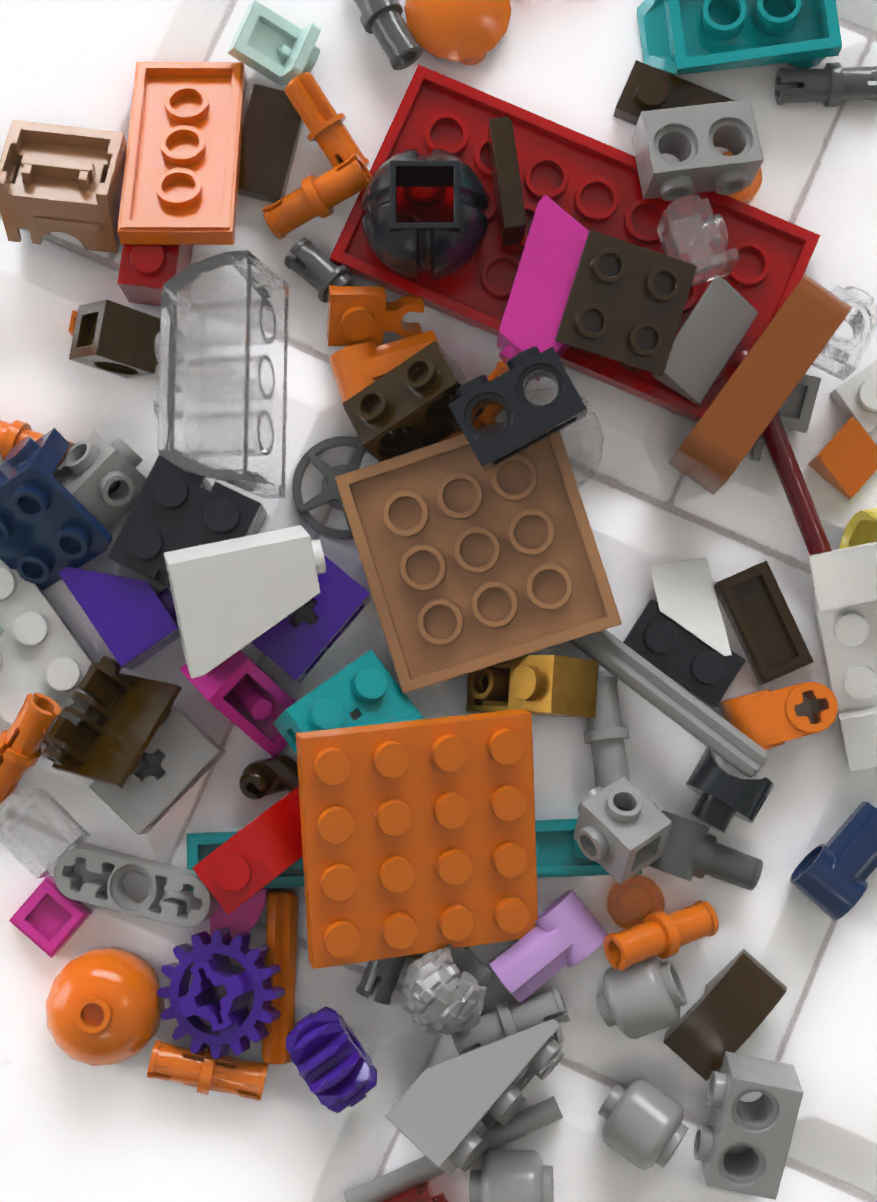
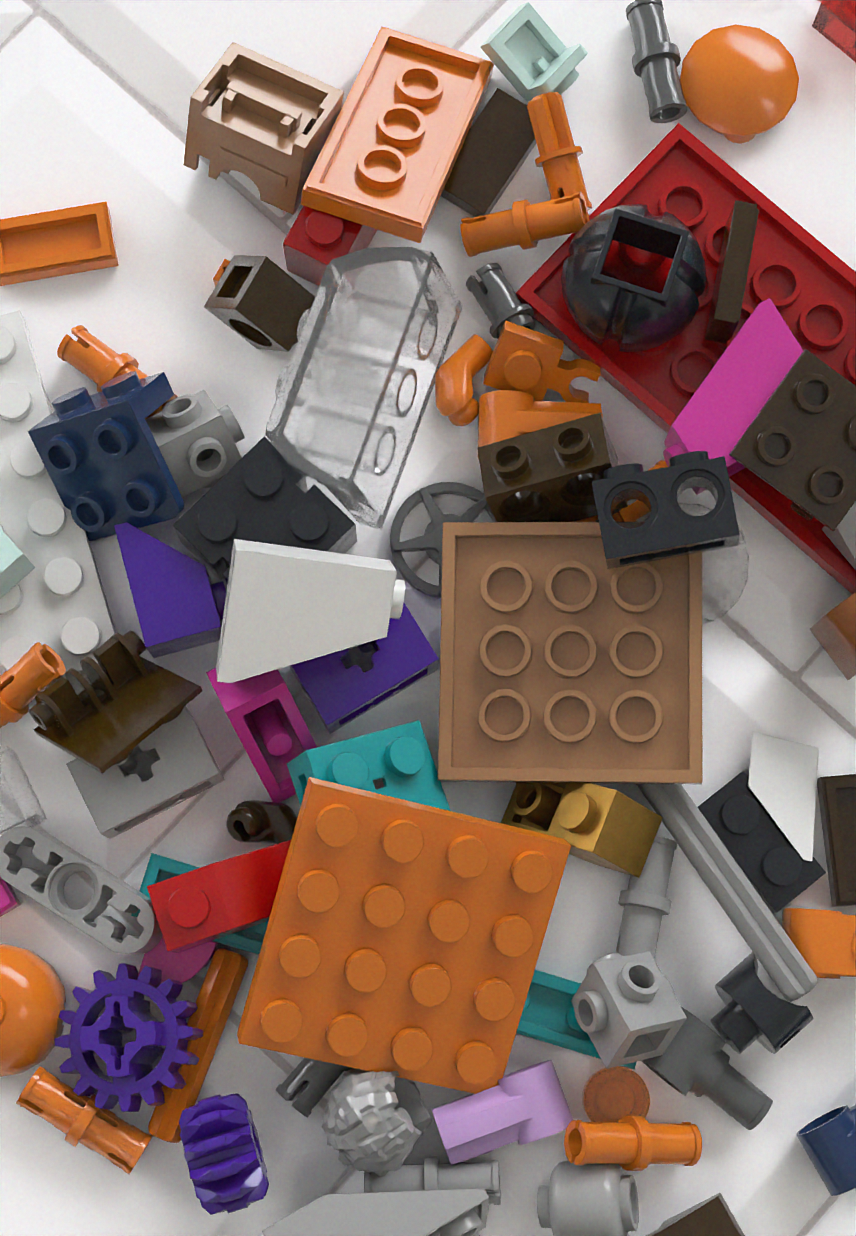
camera: 20 degrees right, 5 degrees down
none -> orange arm [435,334,493,426]

